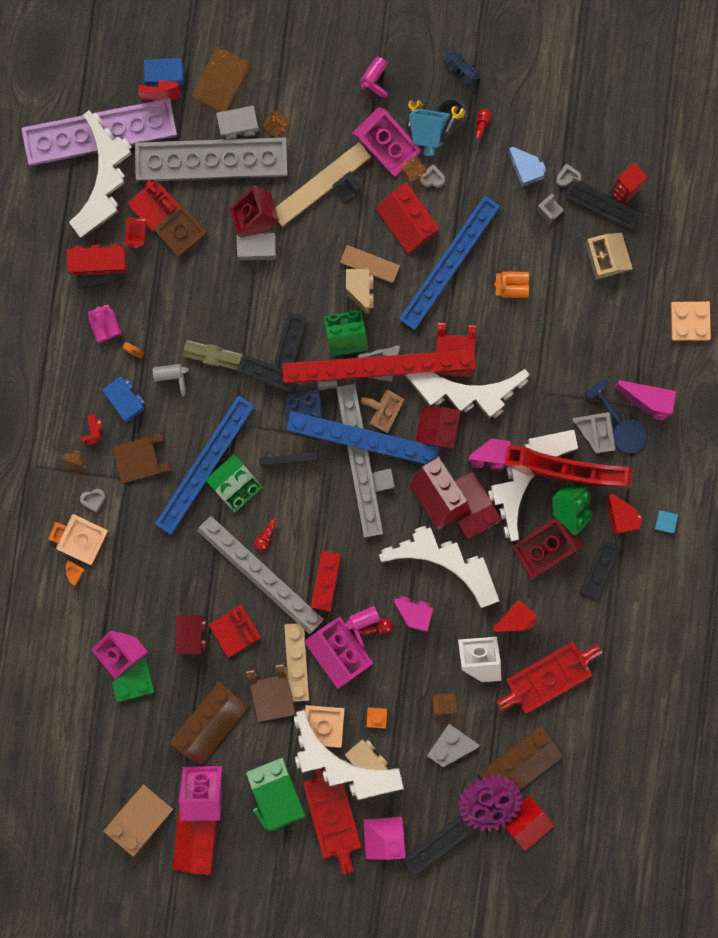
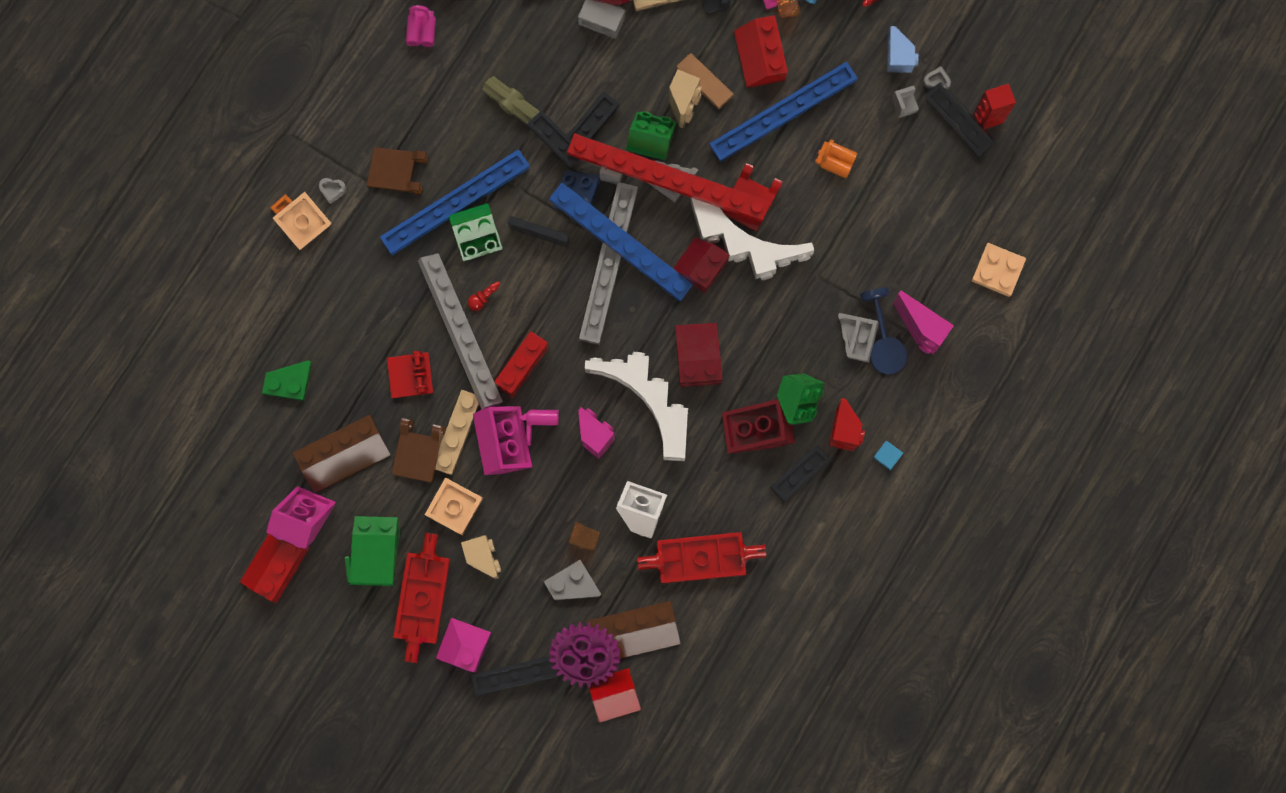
camera: 20 degrees right, 5 degrees down
clear orange slope [60,451,85,467] -> none
orange tile [65,560,85,586] -> none
red bracket [81,415,103,445] -> none
dark pink slope [91,630,147,679] -> none
blue brick [102,377,145,423] -> none
medium nougat slope [104,784,173,856] -> none
orange tile [123,342,145,359] -> none
light grey piece [153,364,189,397] -> none
dark red slope [176,615,206,654] -> none
white arch [294,710,404,800] -> none
red bar [358,618,393,635] -> none
medium nougat plate [360,390,404,433] -> none
orange plate [367,707,387,728] -> none
light grey slope [372,469,395,492] -> none
dark red slope [409,457,471,530] -> none
light grey tile [420,164,445,188] -> none
dark pink slope [468,439,511,470] -> none
white arch [488,430,578,542] -> none
red slope [491,600,537,632] -> none
red arch [505,446,632,488] -> none
tan slope [585,233,633,280] -> none

